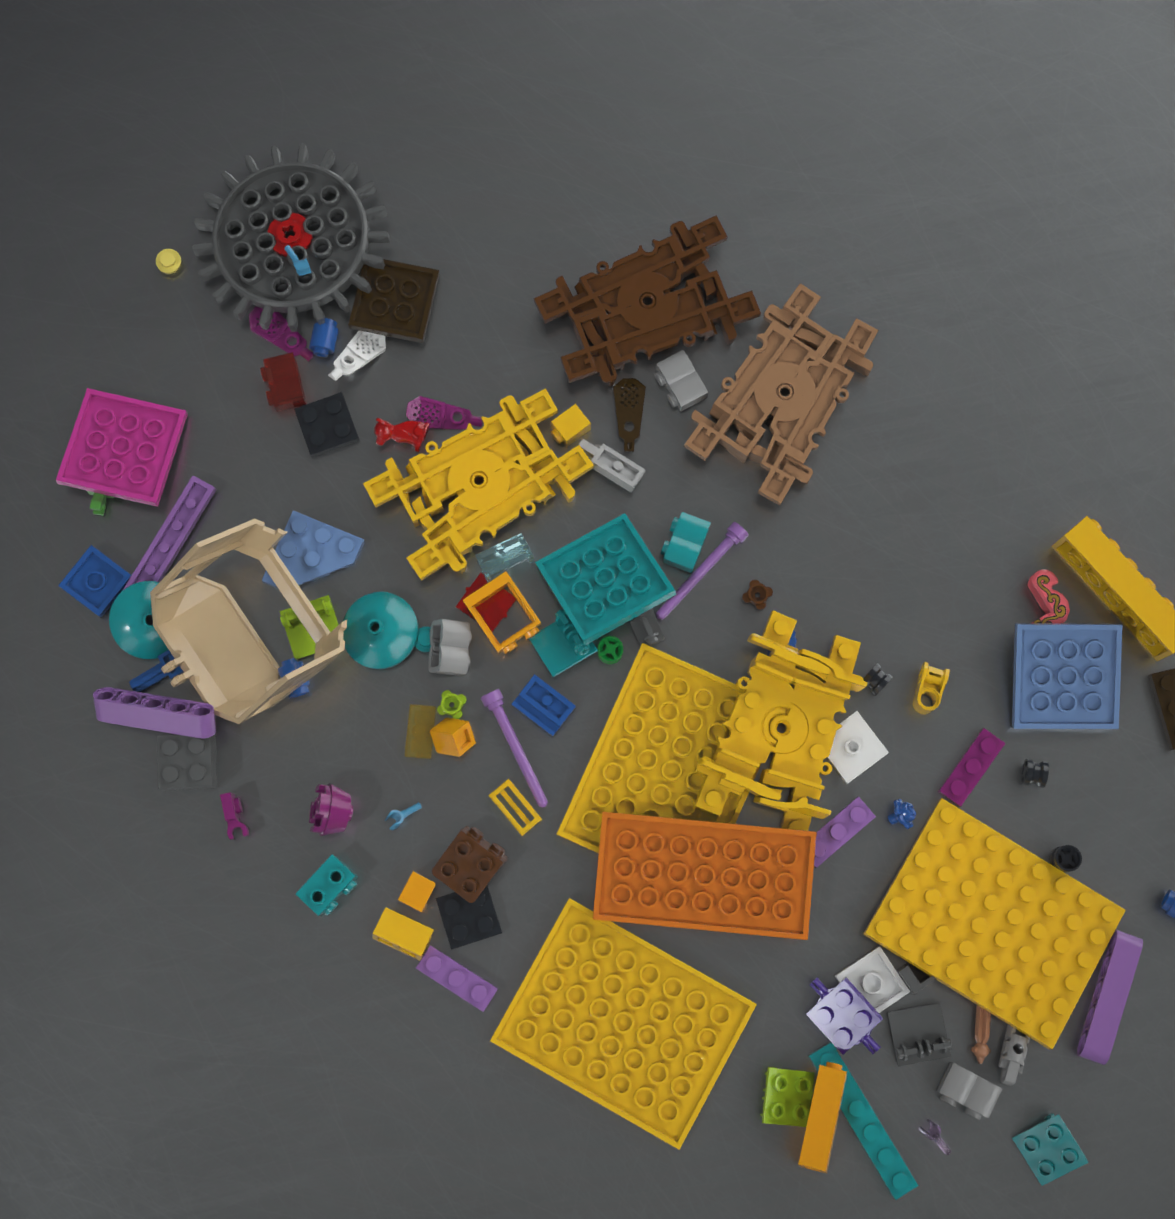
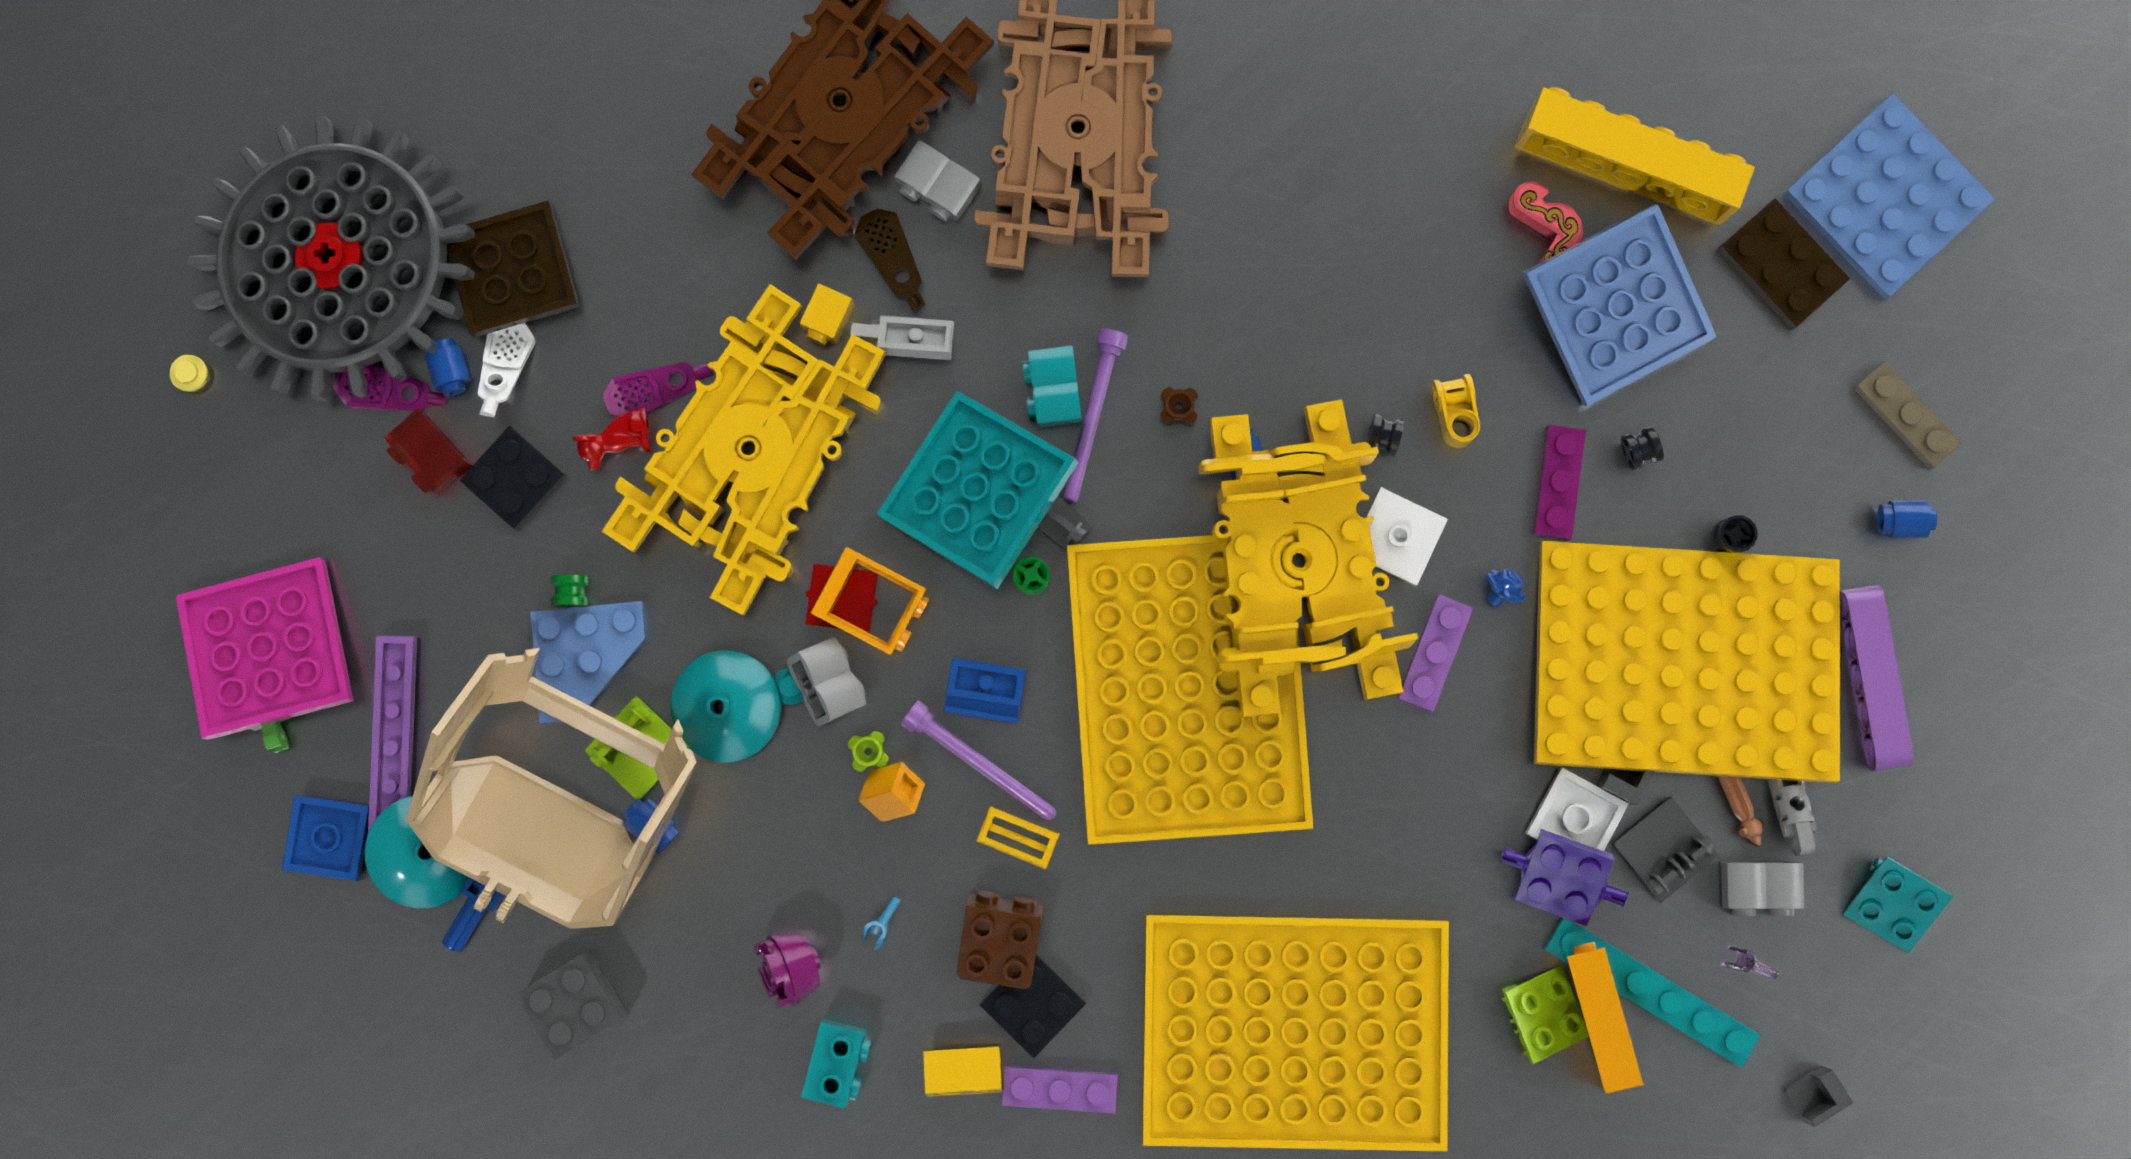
camera: 25 degrees left, 5 degrees up
medium lavender beam [93,687,217,738] -> none
magenta plate [220,792,249,840] -> none
dark azure hand [284,245,311,276] -> none
light orange panel [398,871,436,913] -> none
clear yellow plate [405,704,437,759] -> none
clear light blue hinge [475,533,535,583] -> none
teal hinge [529,610,598,677] -> none
orange plate [593,812,817,940] -> none
none -> green wheel [551,575,589,607]

